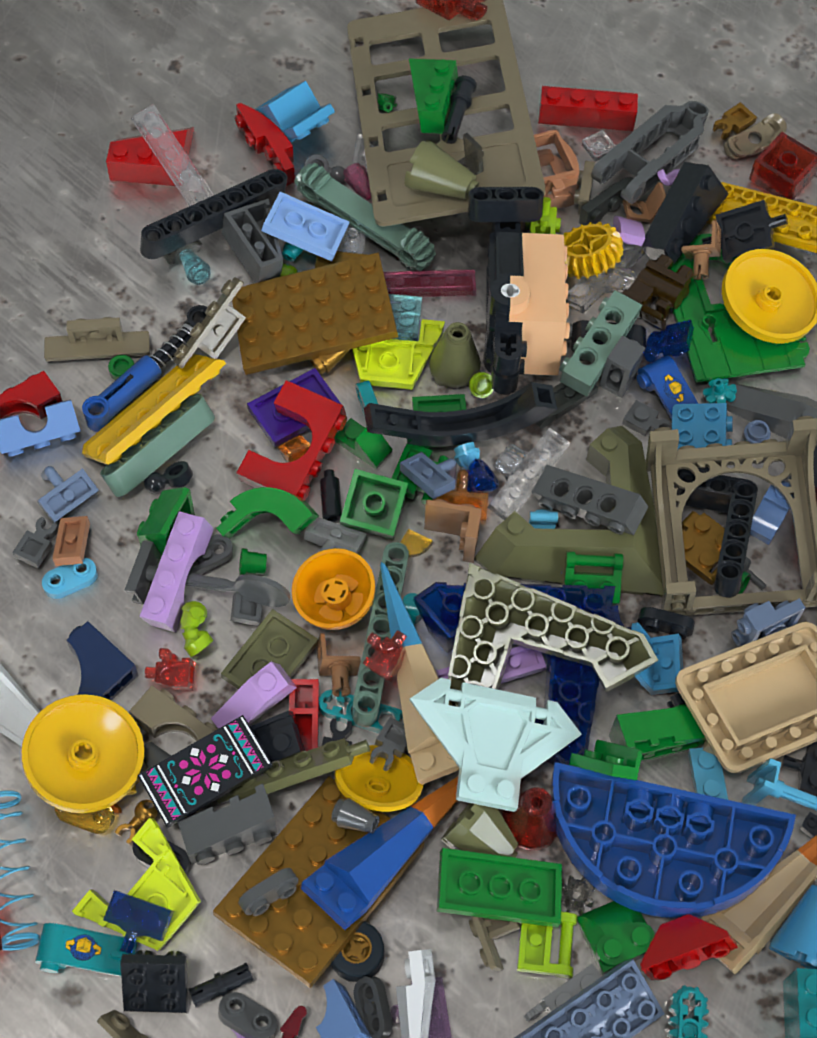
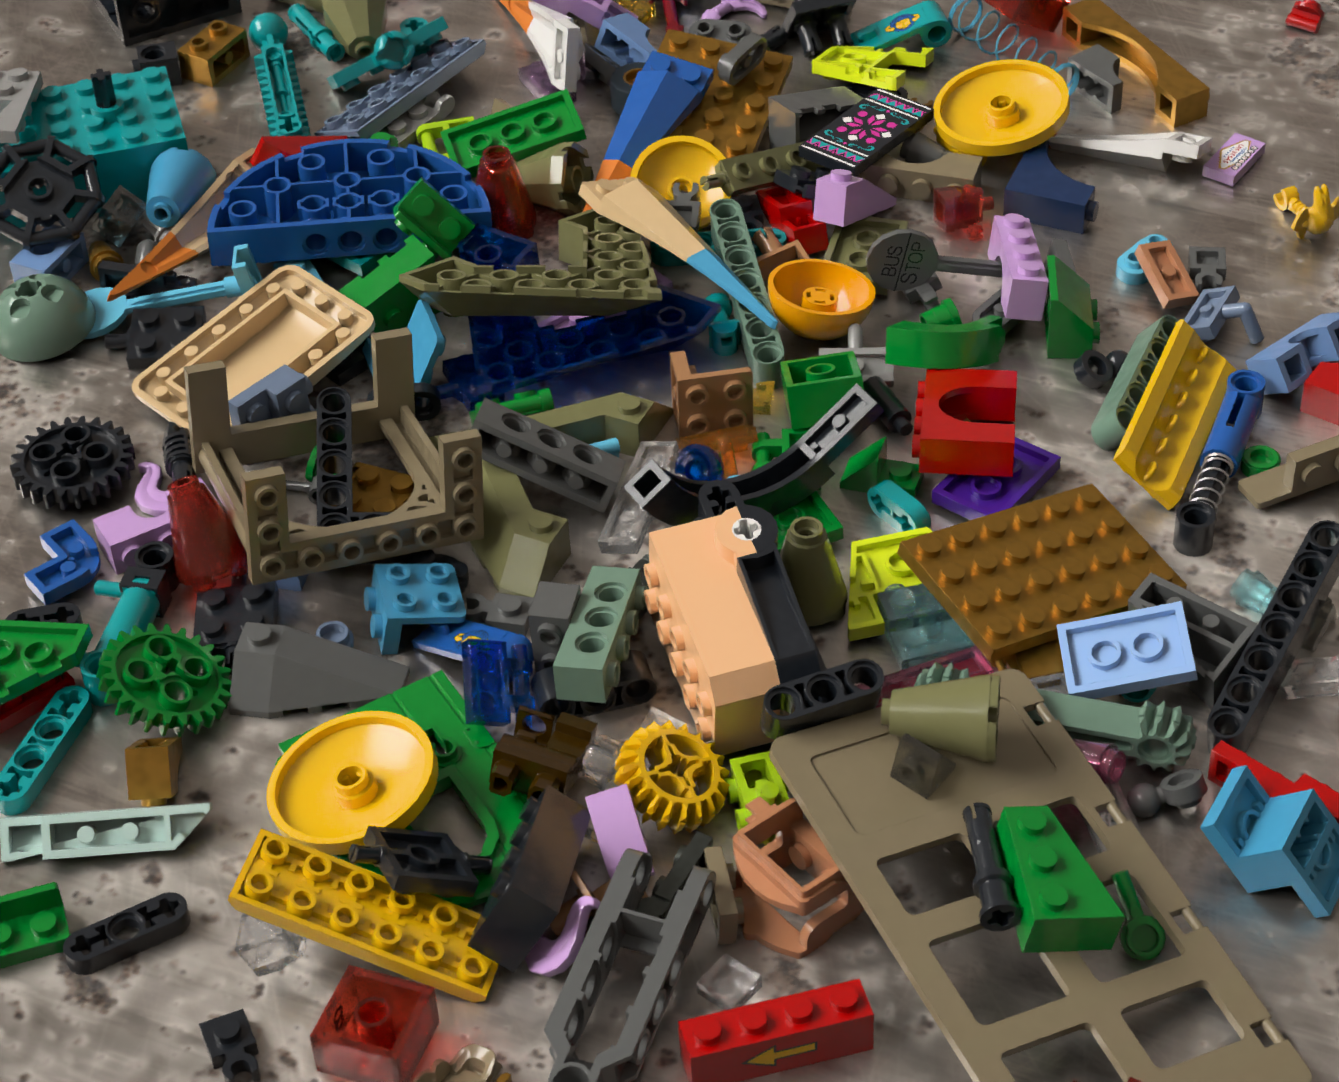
camera: 165 degrees right, 20 degrees down
clear blue plate [103,890,174,954] -> none
dark tan bracket [174,277,246,368] -> none
lime arm [180,601,213,657] -> none
dark grey cone [332,798,379,833] -> none
clear red piece [363,630,407,682] -> none
sand blue plate [400,452,456,499] -> none
light aqua plate [409,678,582,812] -> none
medium nougat bracket [682,220,721,280] -> none
teal plant [703,378,737,403] -> none

